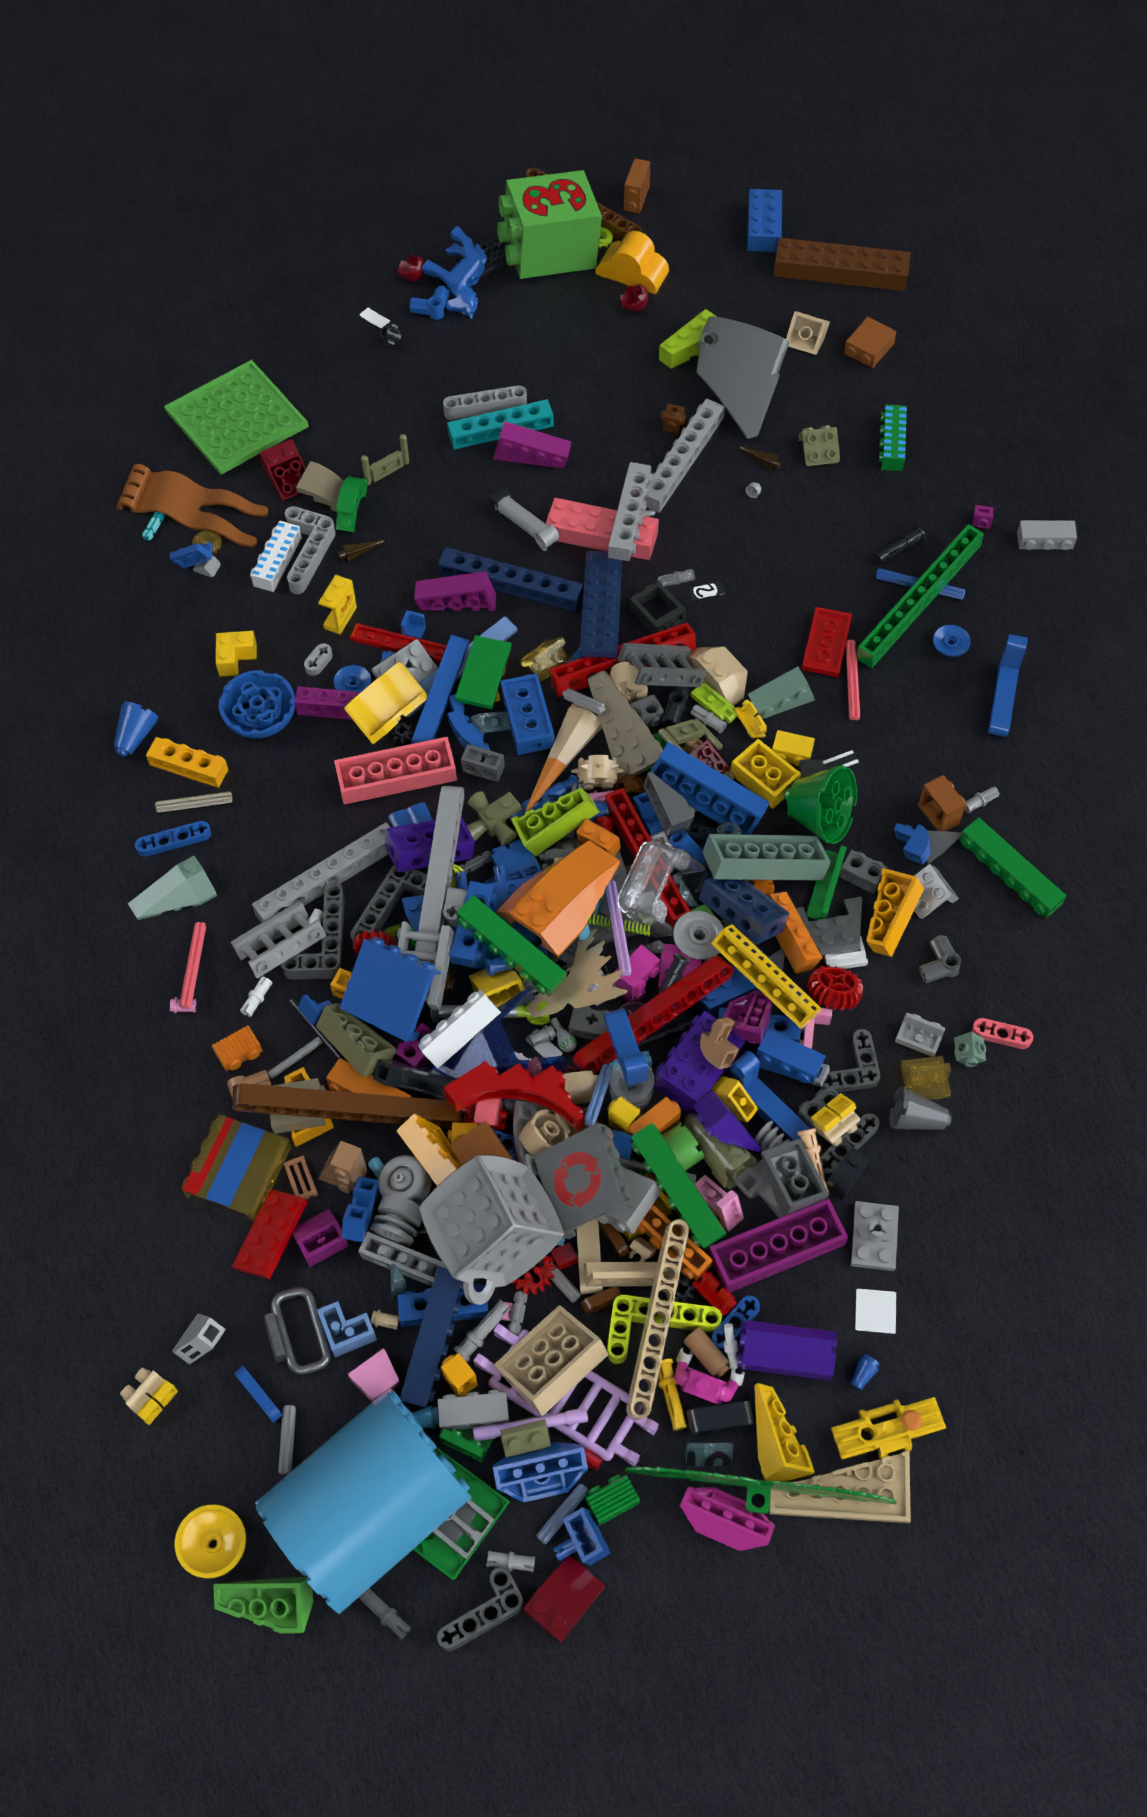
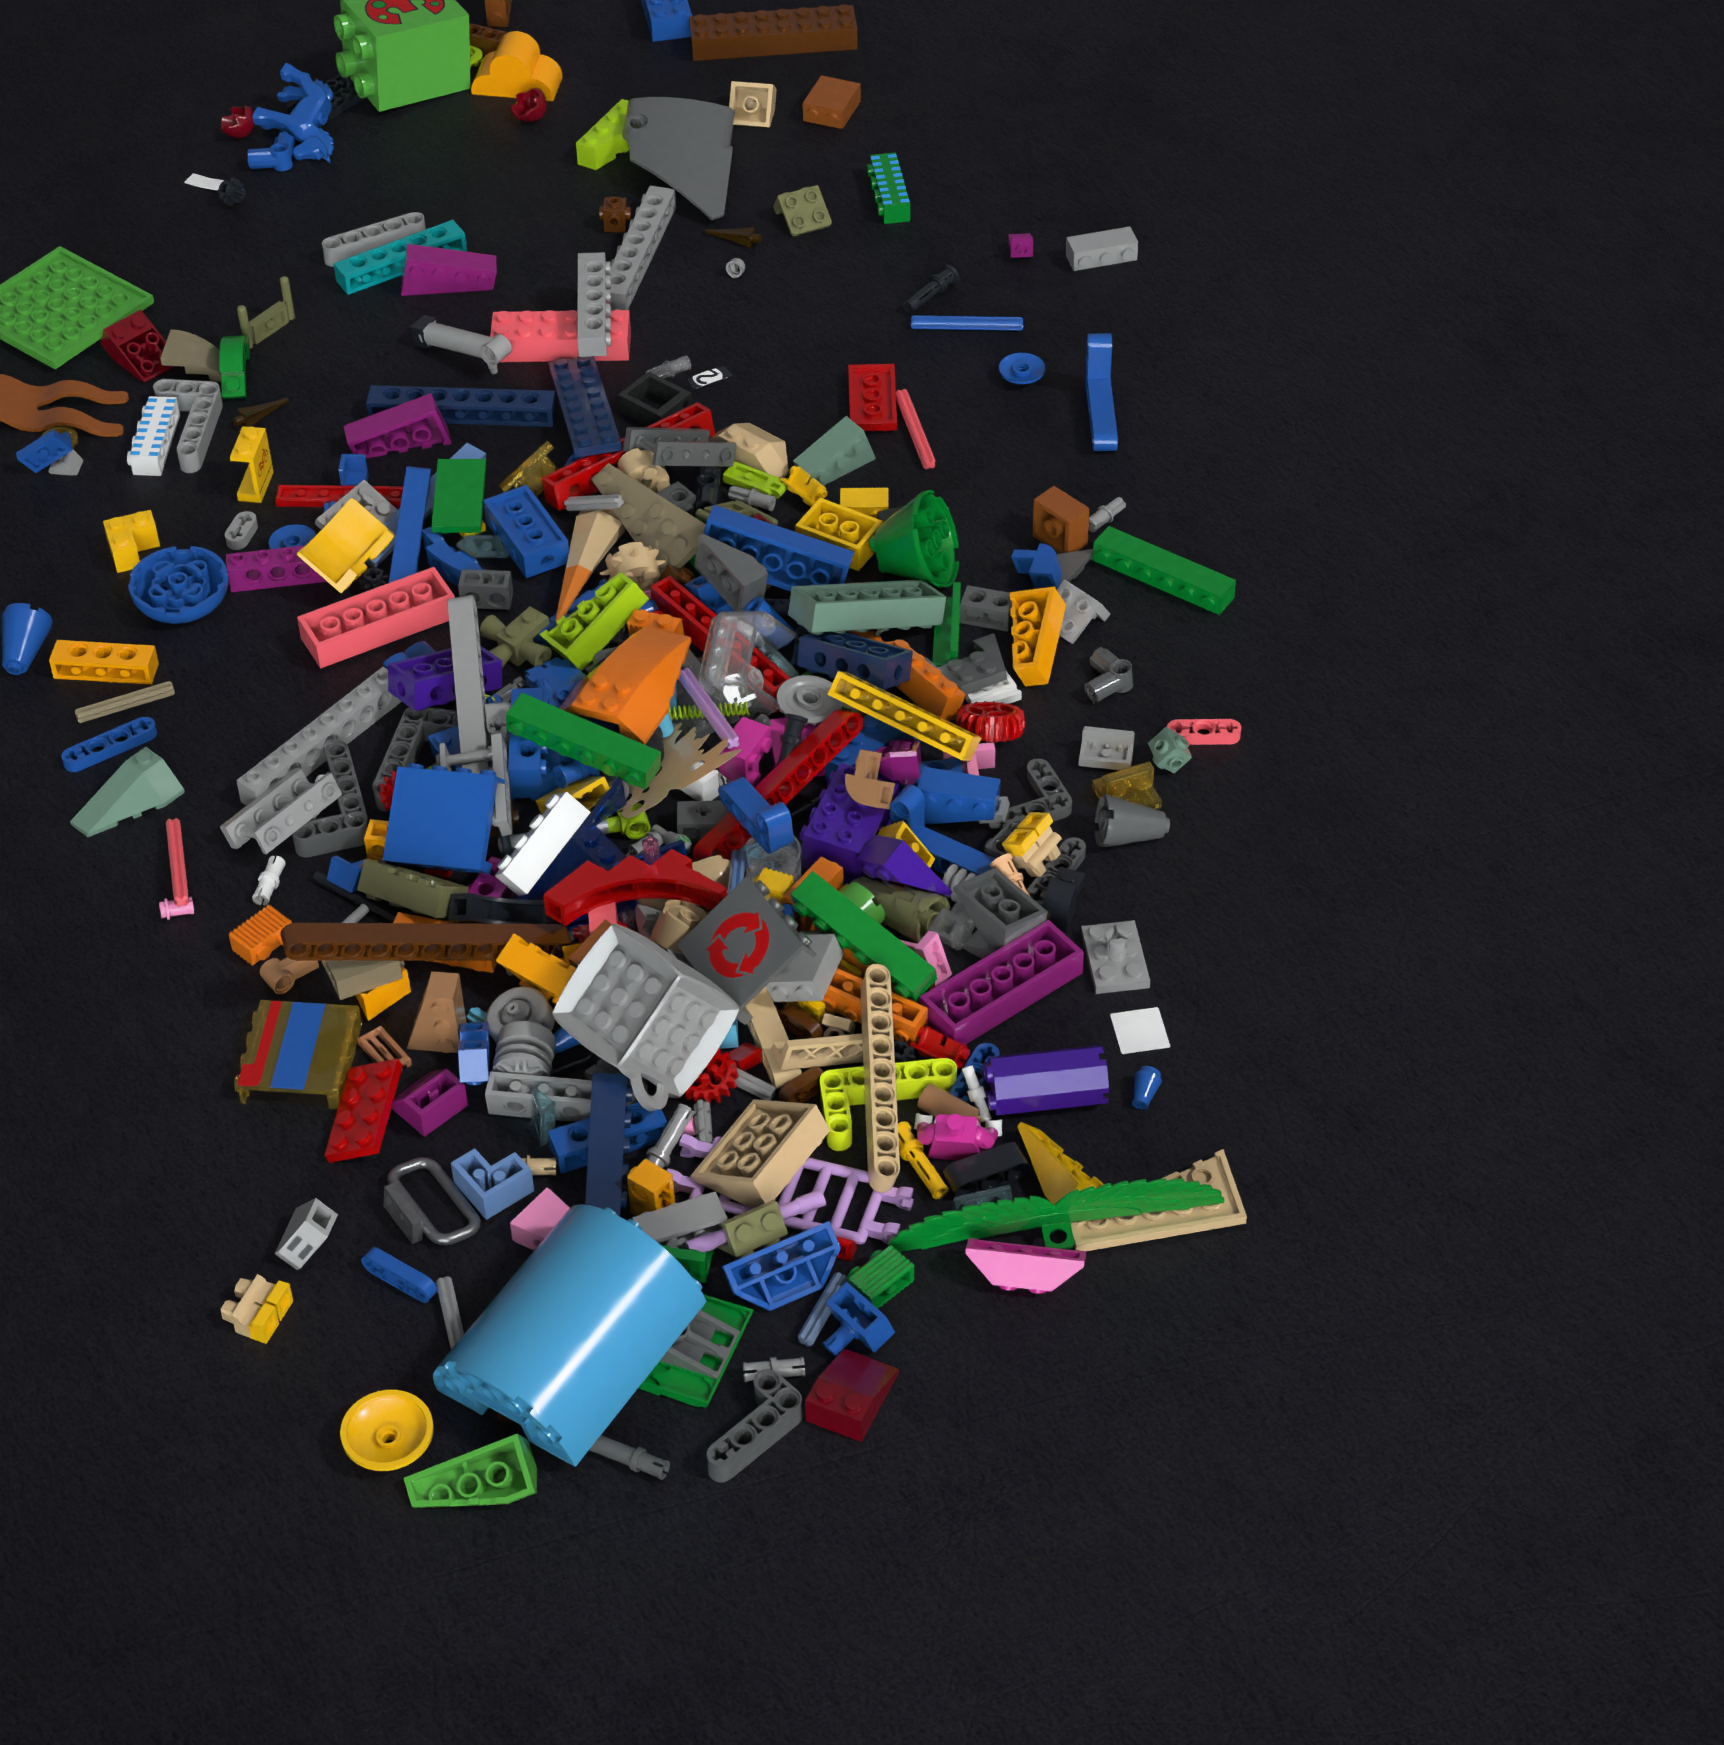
camera: 15 degrees left, 15 degrees down
yellow piece [831,1397,946,1460] -> none
green brick [857,524,983,669] -> none

